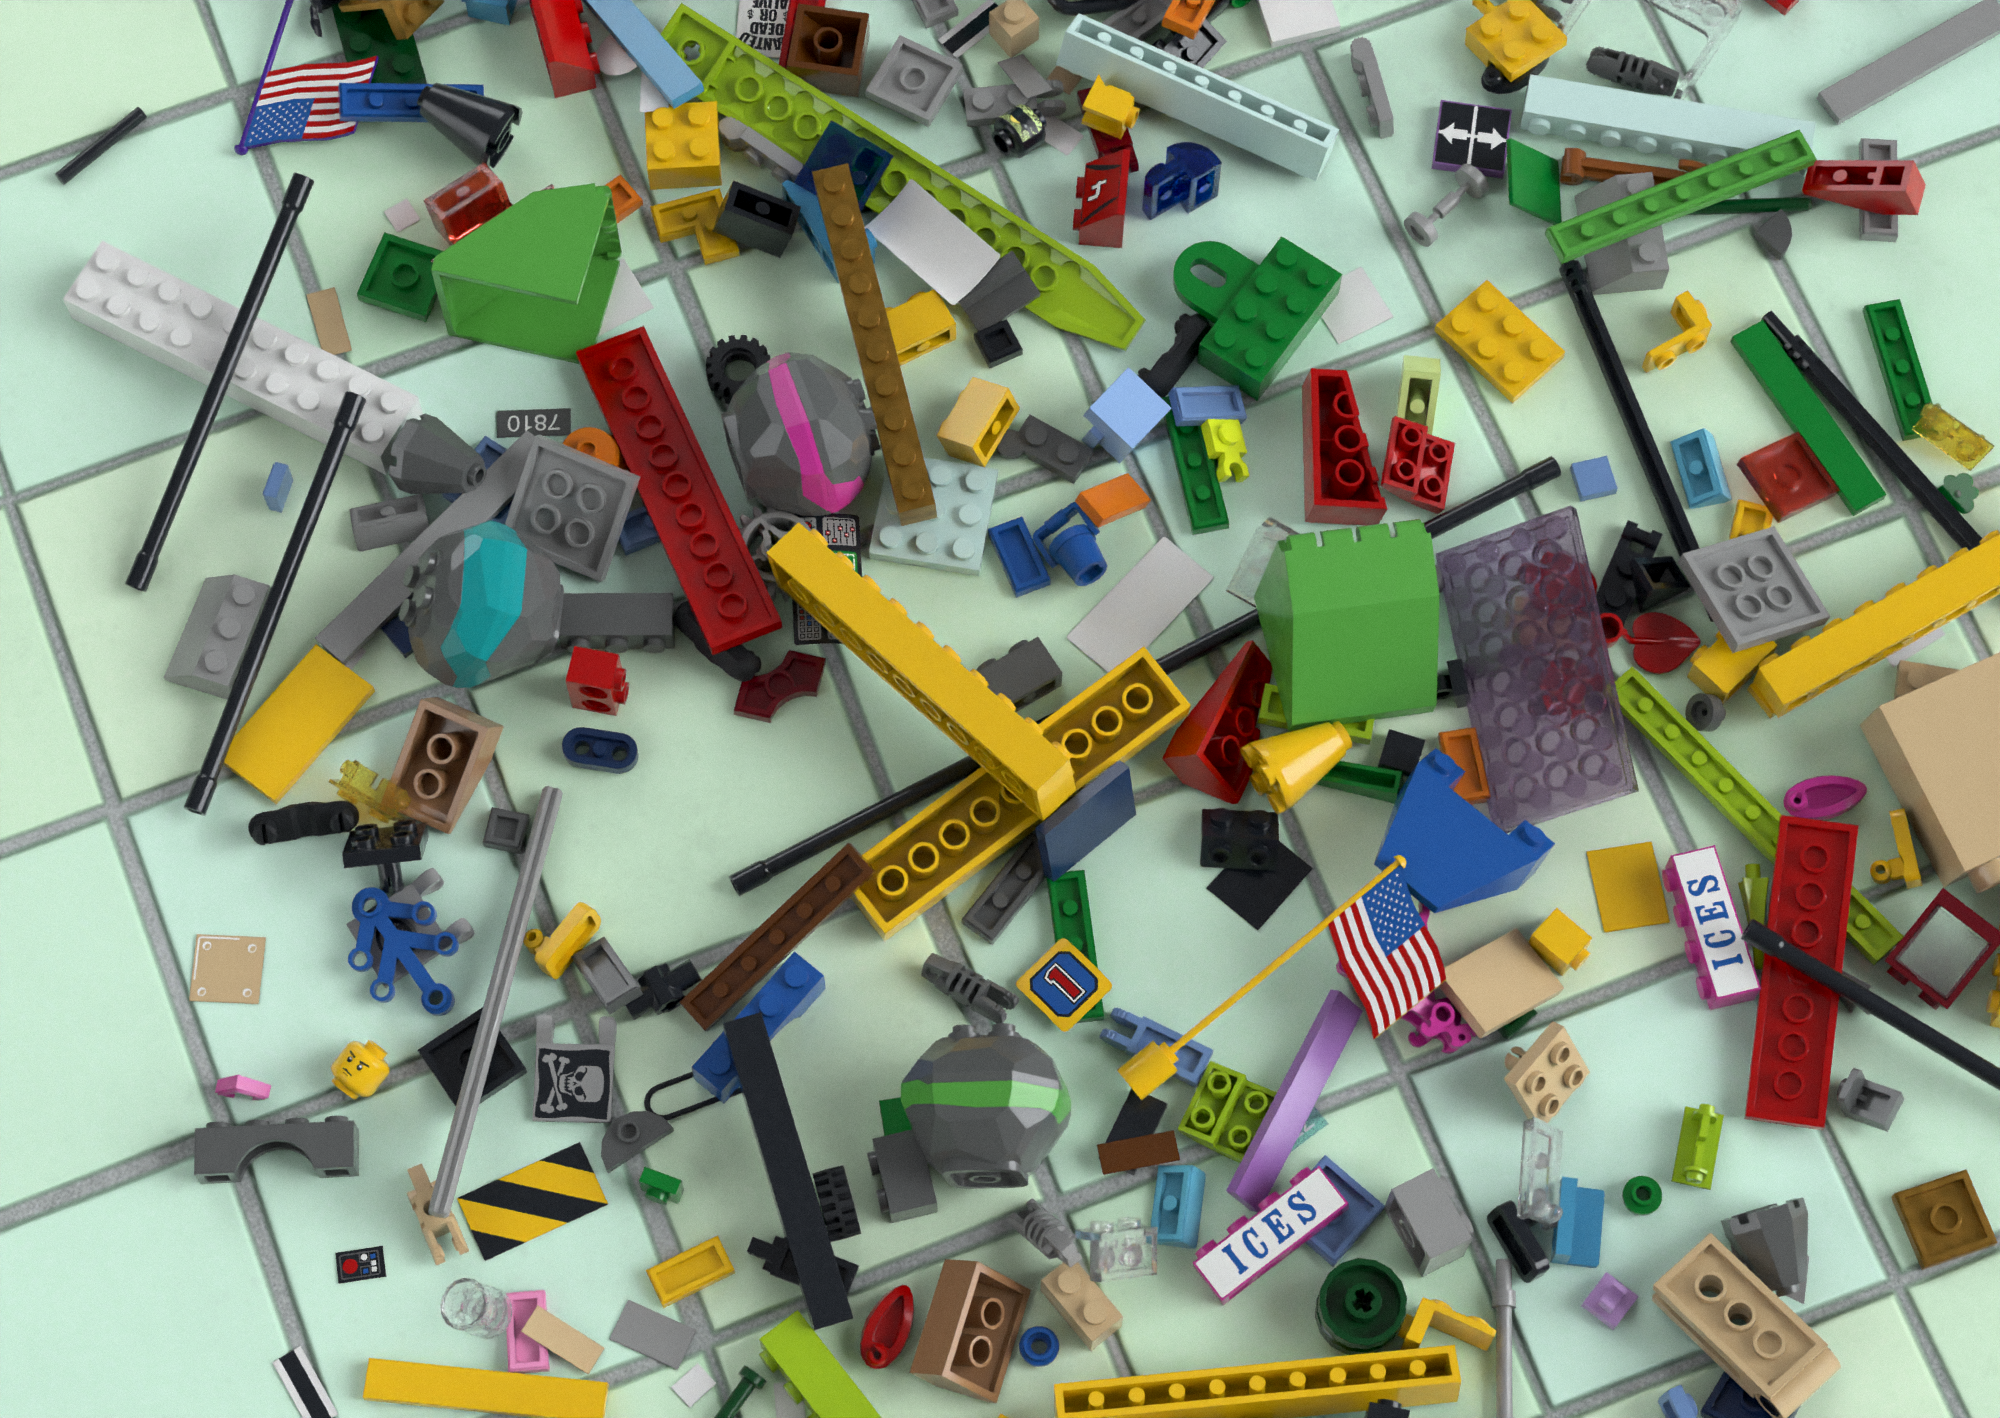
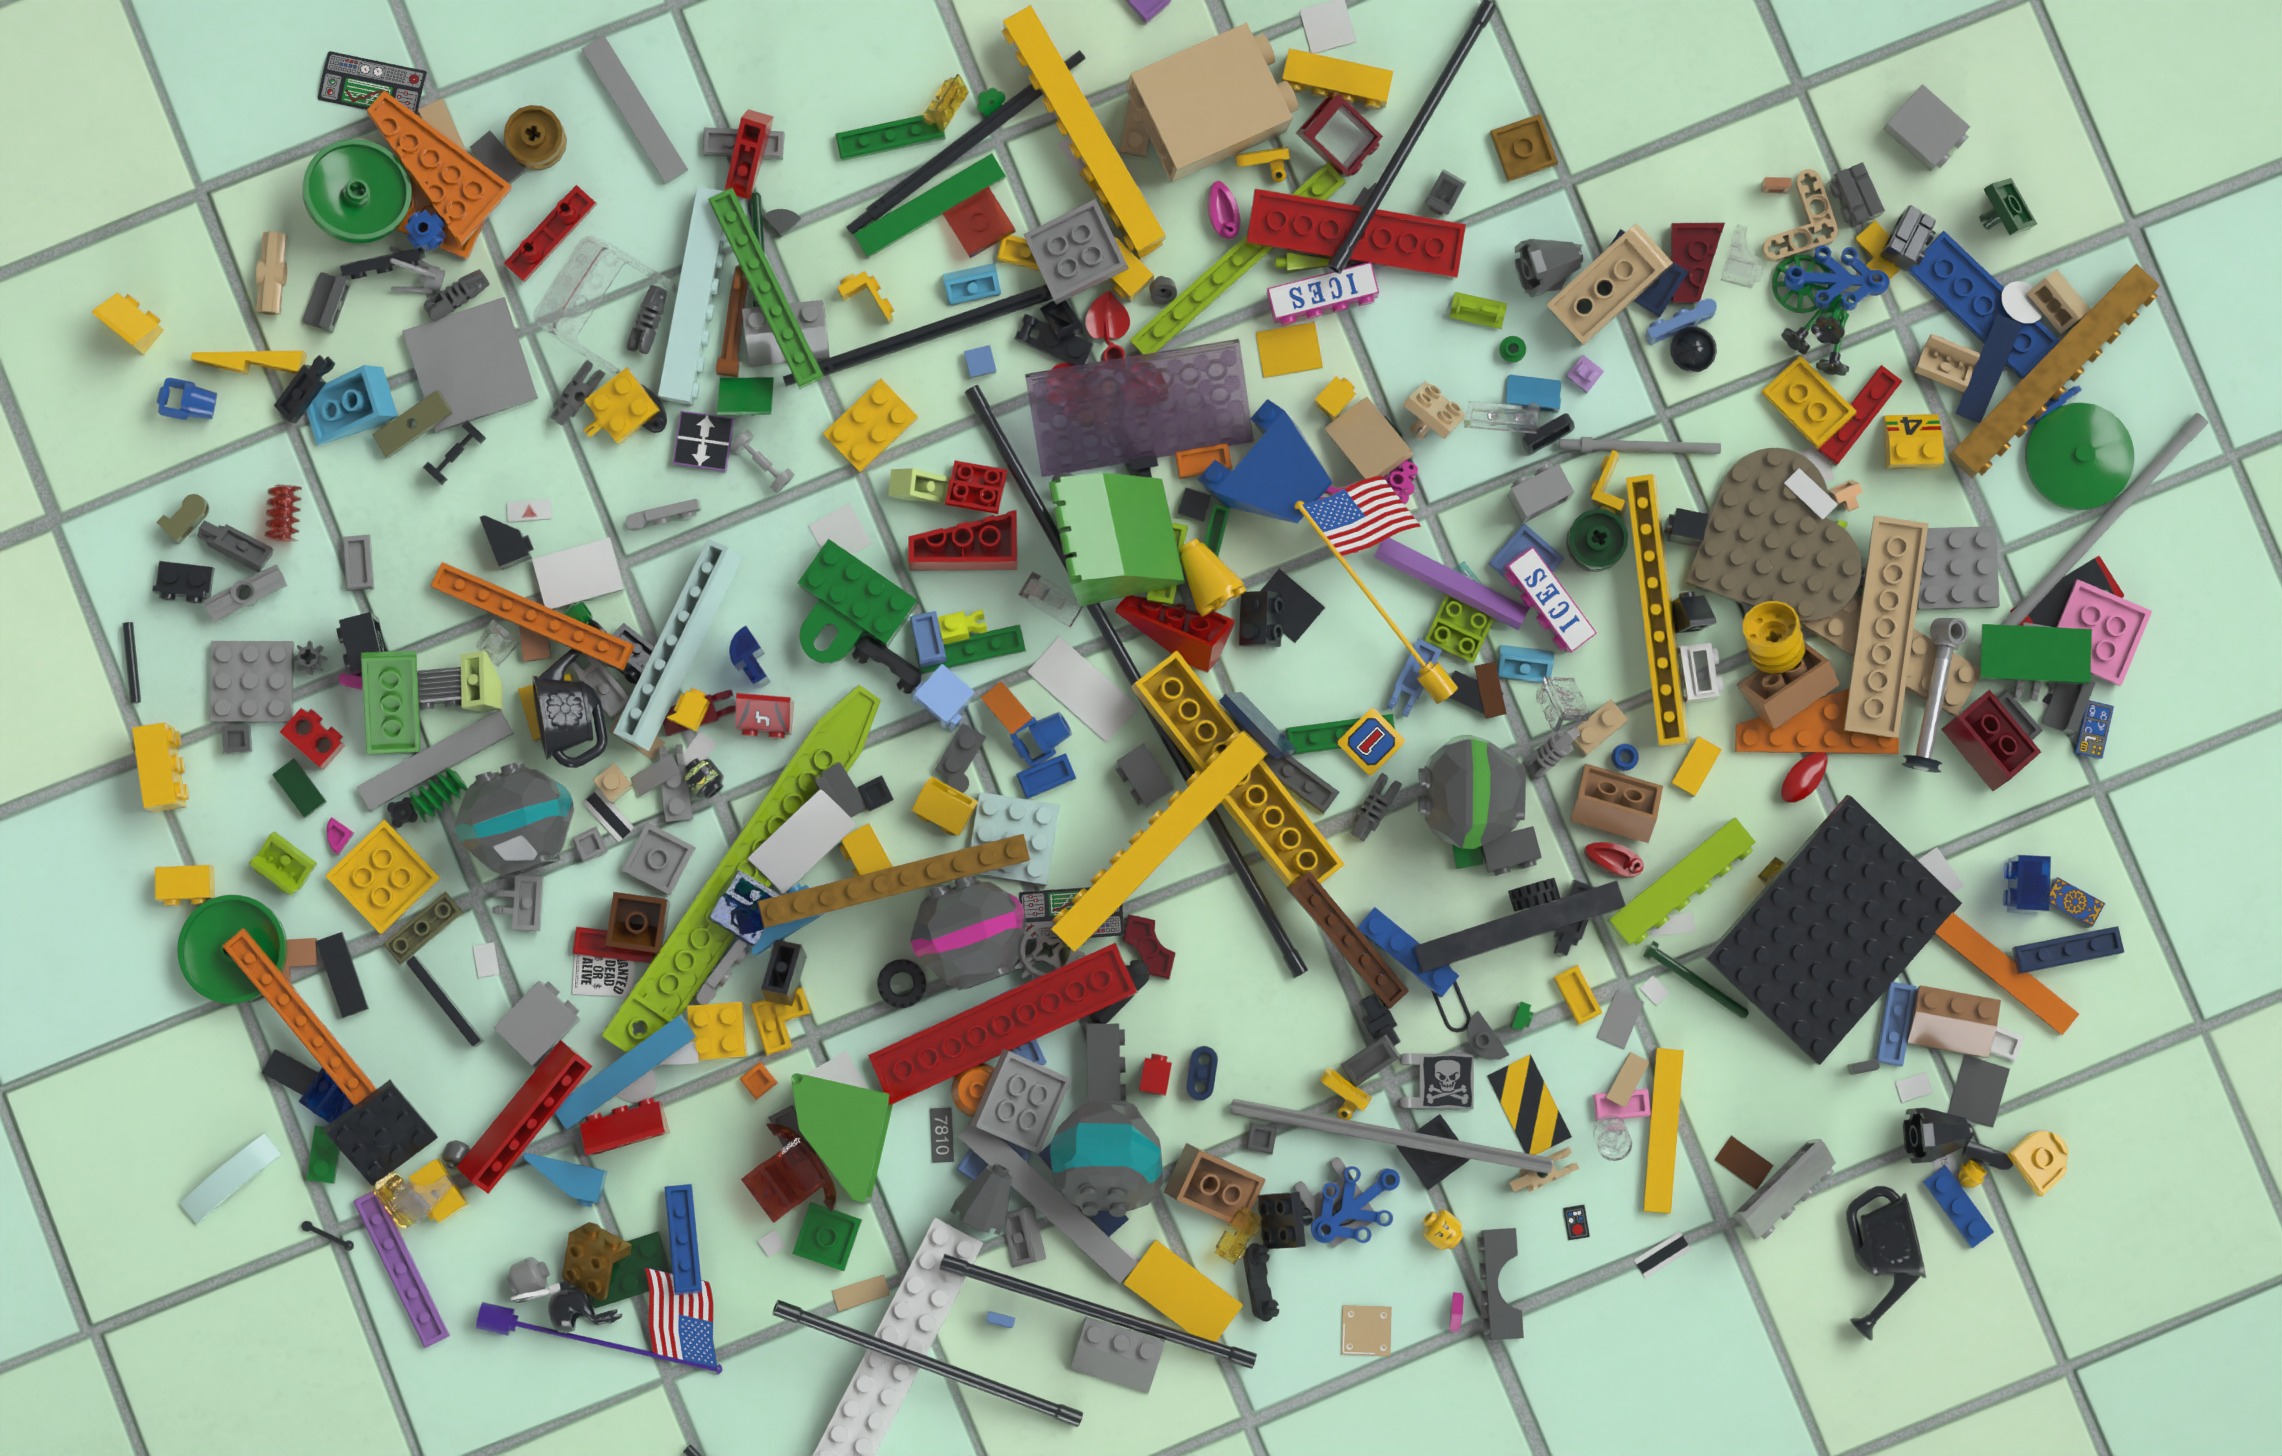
camera: 90 degrees left, 15 degrees up
black cone [417,83,523,172] -> none

